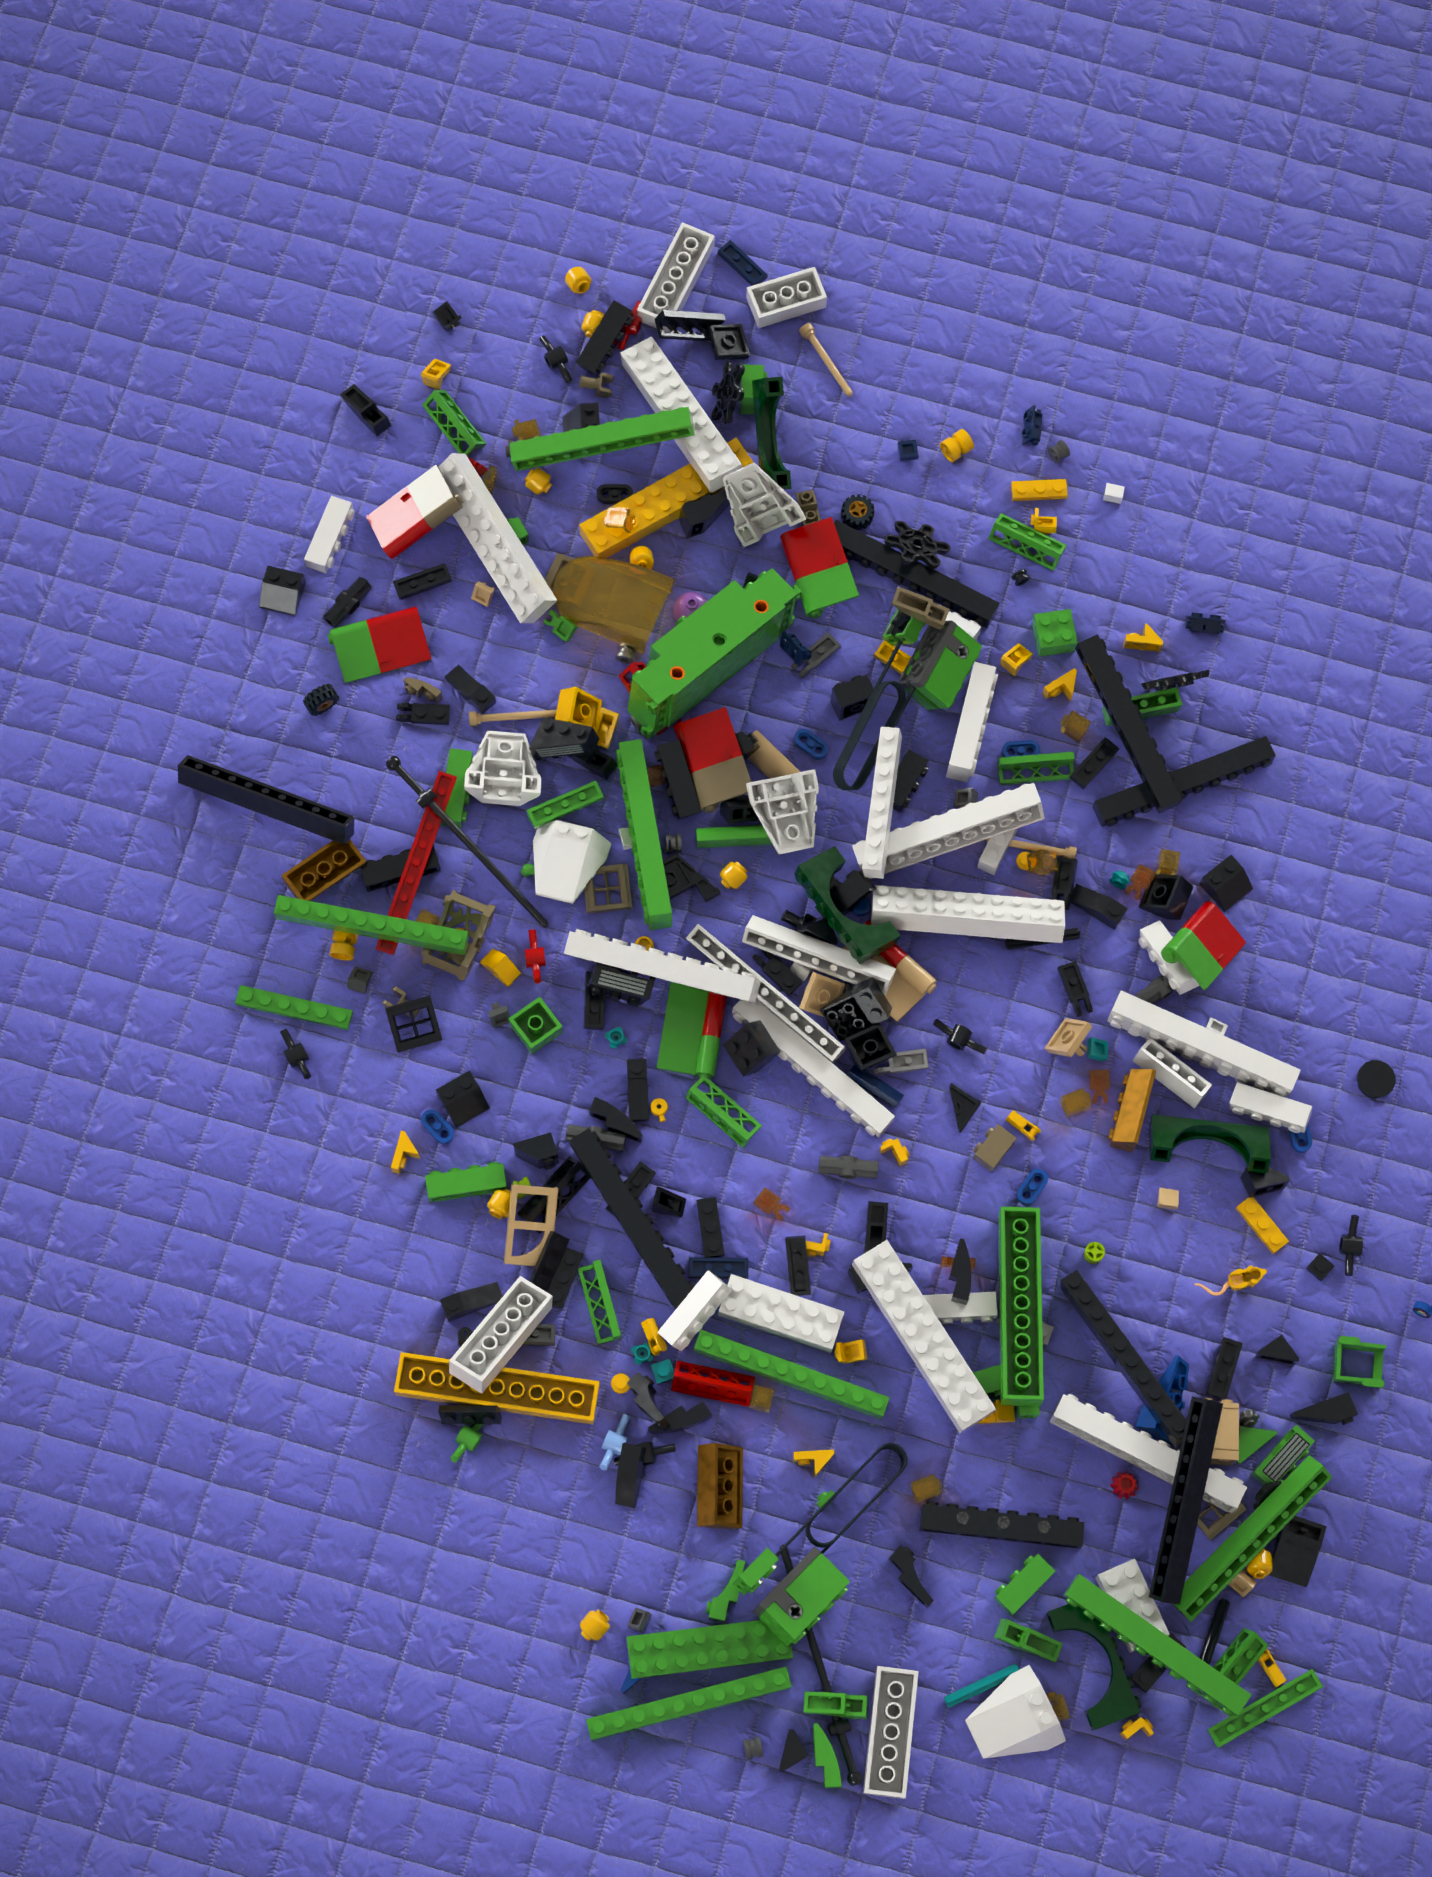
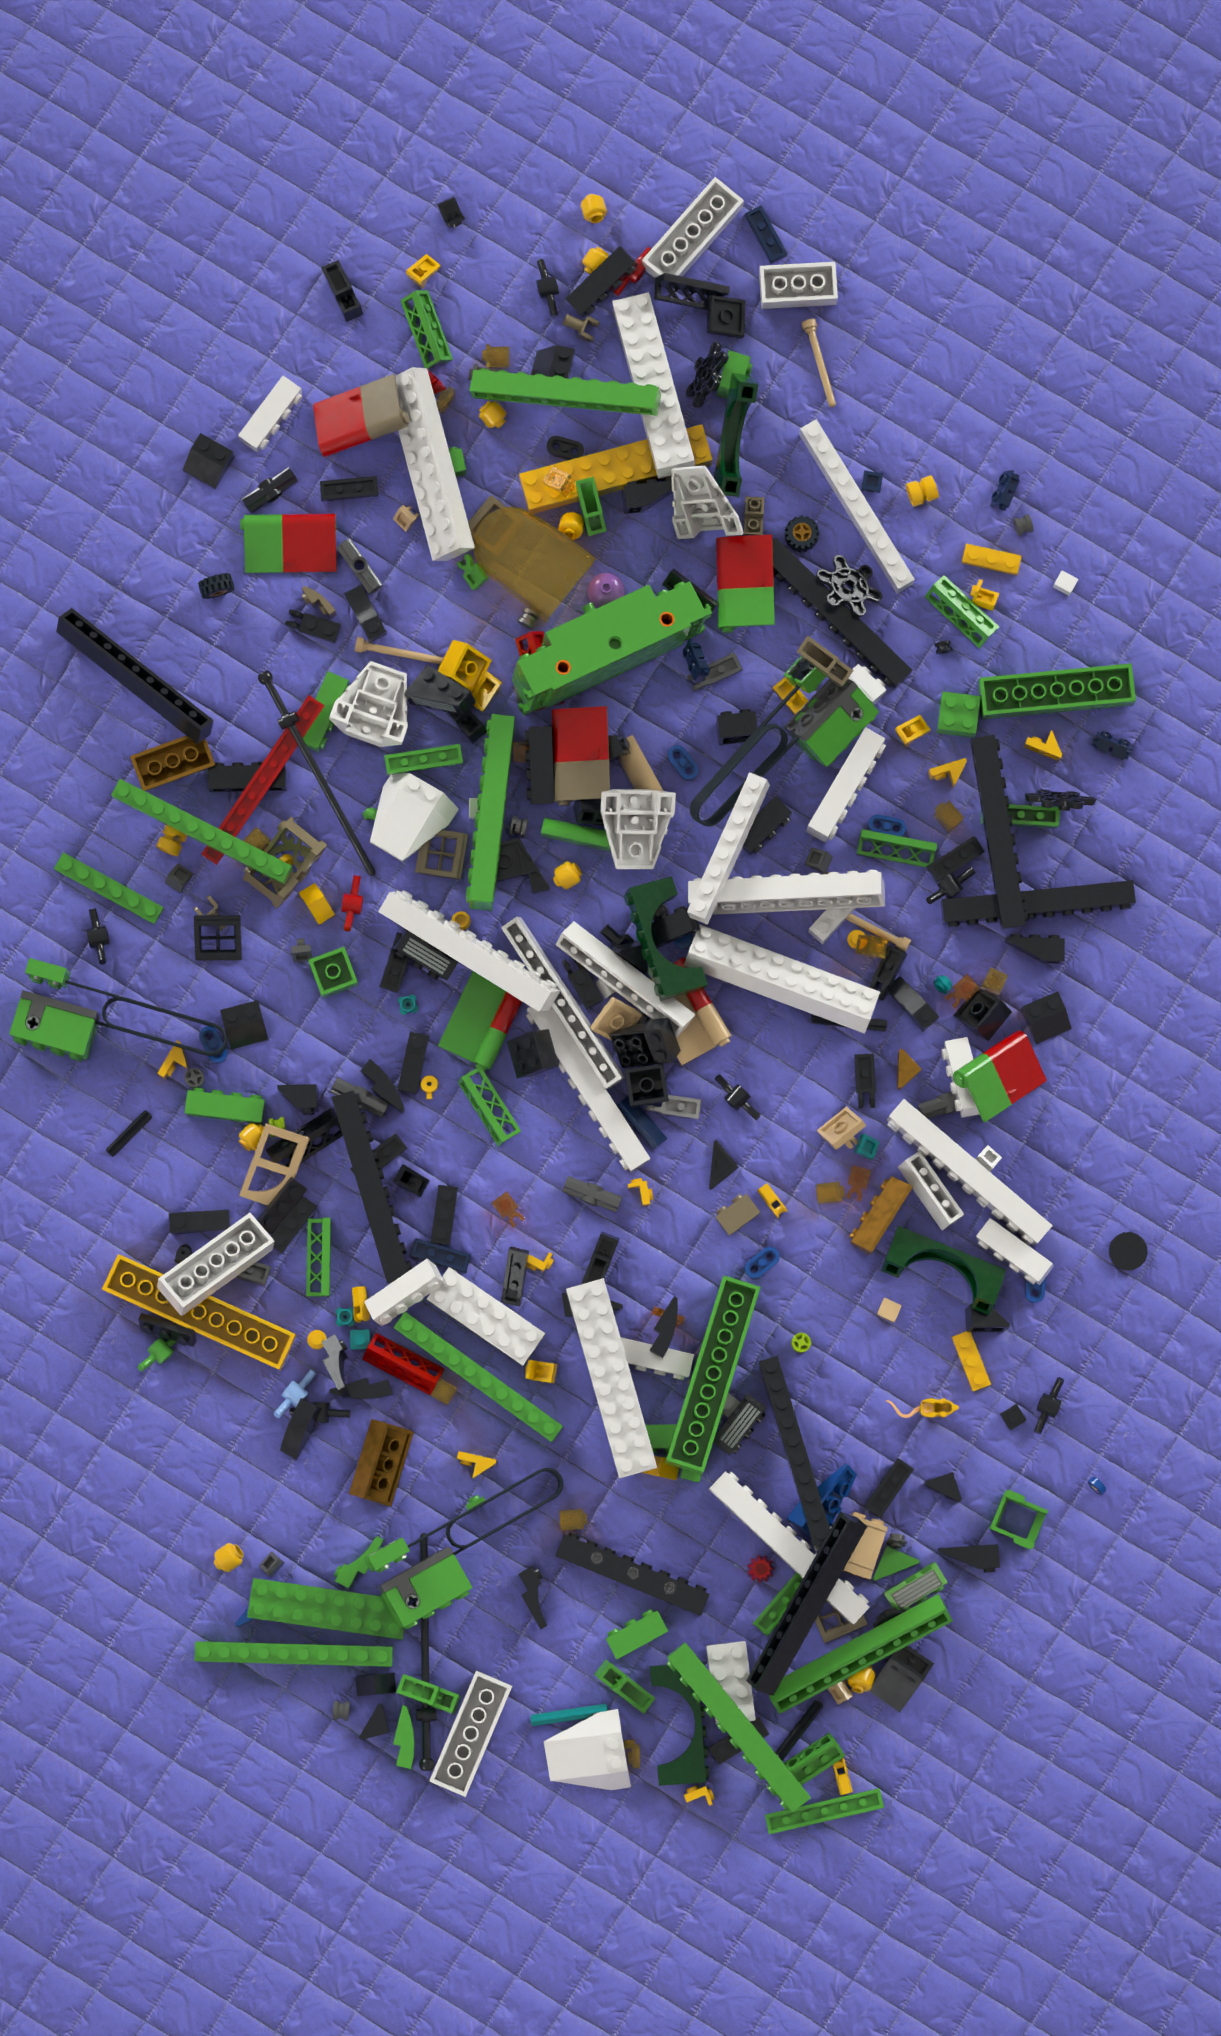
camera: 15 degrees right, 10 degrees up
none -> bright green piece [9,958,228,1062]
none -> black axle [106,1110,152,1157]
none -> dark grey wheel [184,1068,205,1088]
none -> dark grey piece [337,539,383,595]
none -> black slope [355,1672,396,1696]
none -> bright green slope [575,476,607,536]
none -> wedge [713,1394,766,1455]
none -> bright green tile [752,1572,803,1637]
none -> white brick [799,419,915,594]
none -> pearl gold slope [897,1049,922,1090]
none -> black piece [926,867,976,904]
none -> bright green brick [977,663,1136,720]
none -> black slope [1005,934,1065,964]

